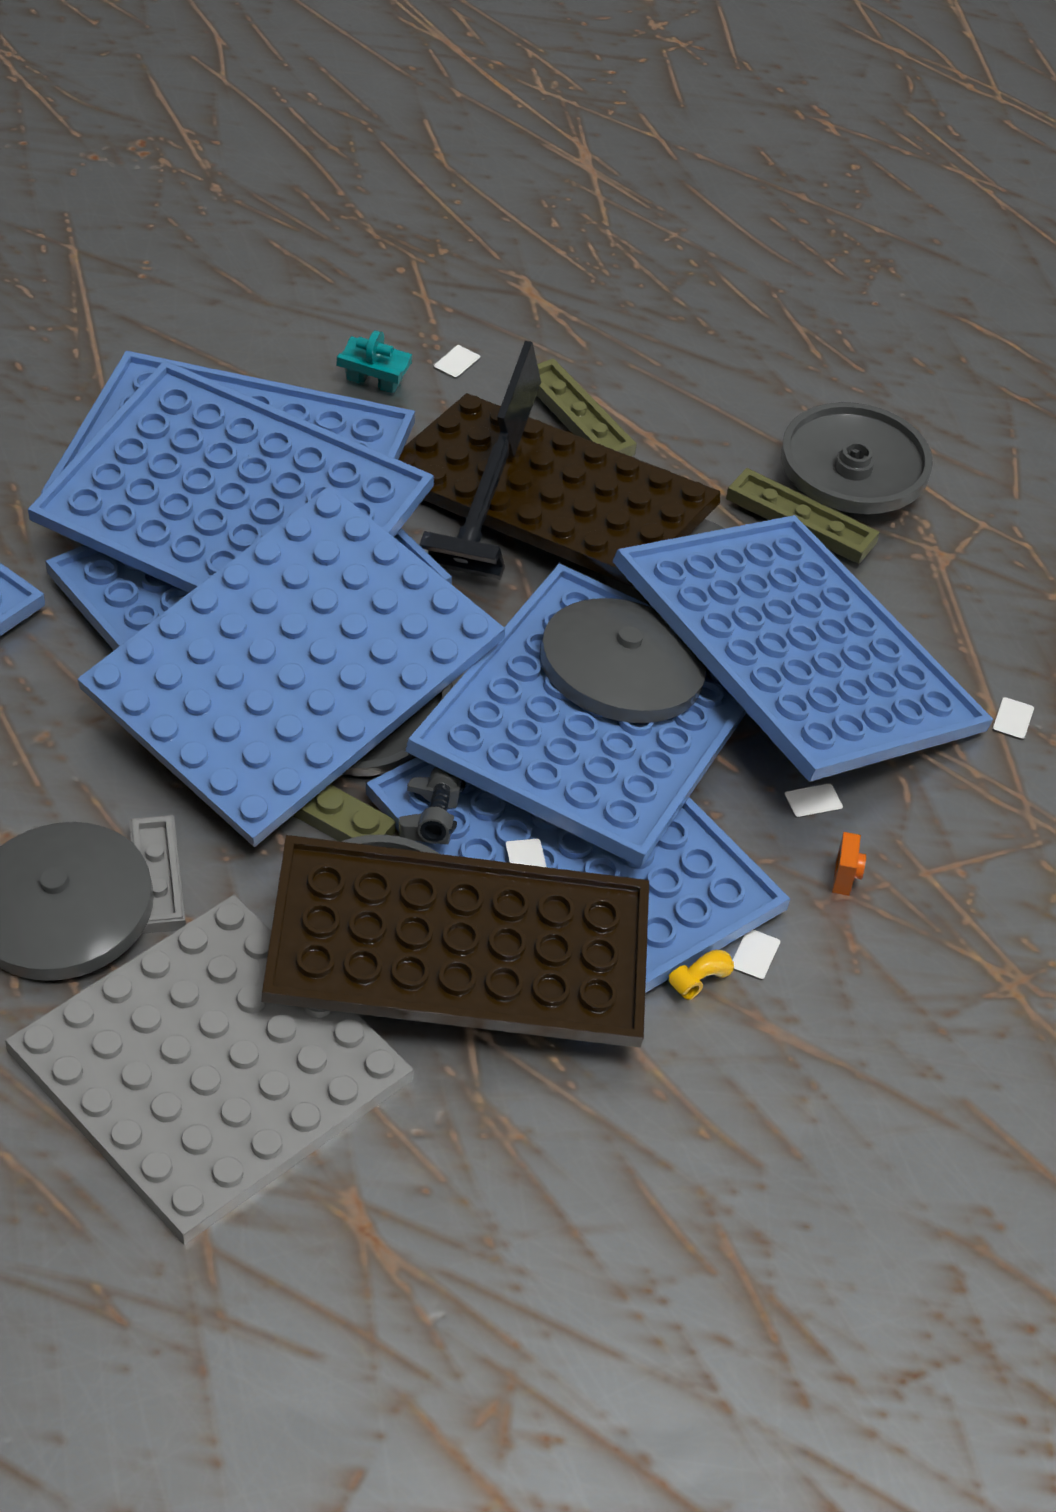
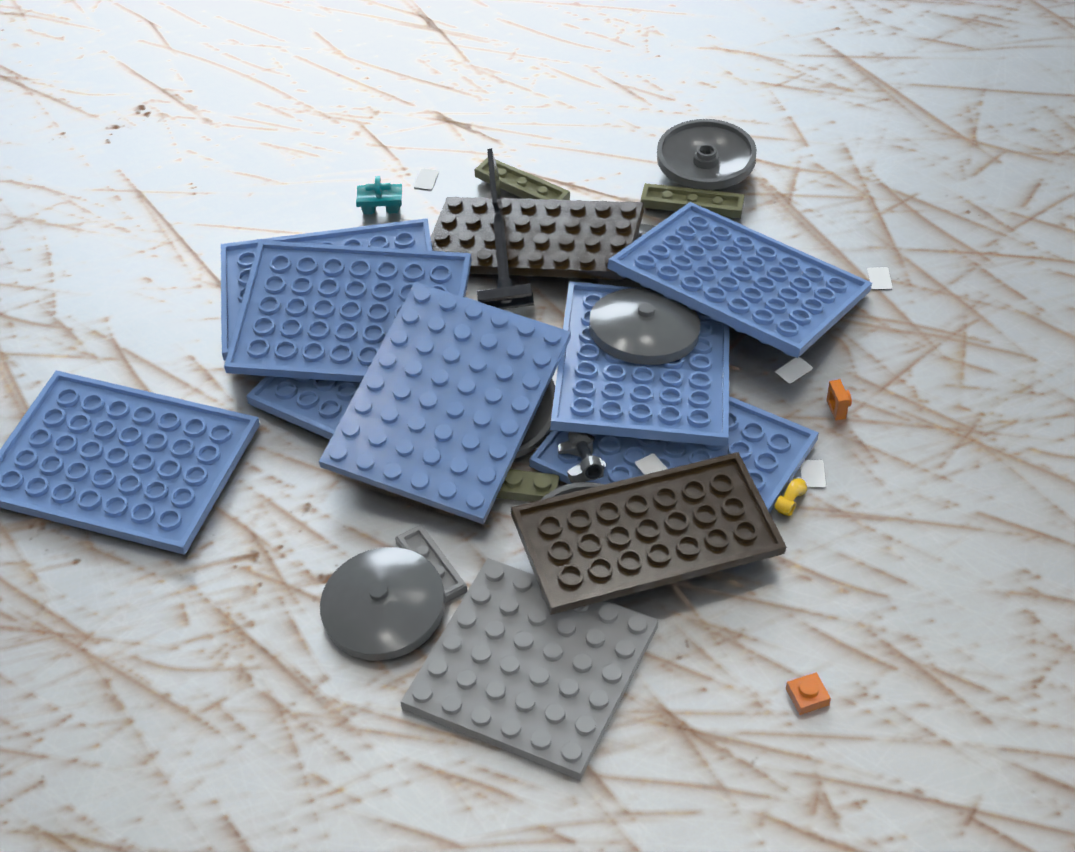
camera: 15 degrees left, 0 degrees up
none -> orange plate [786,672,831,715]

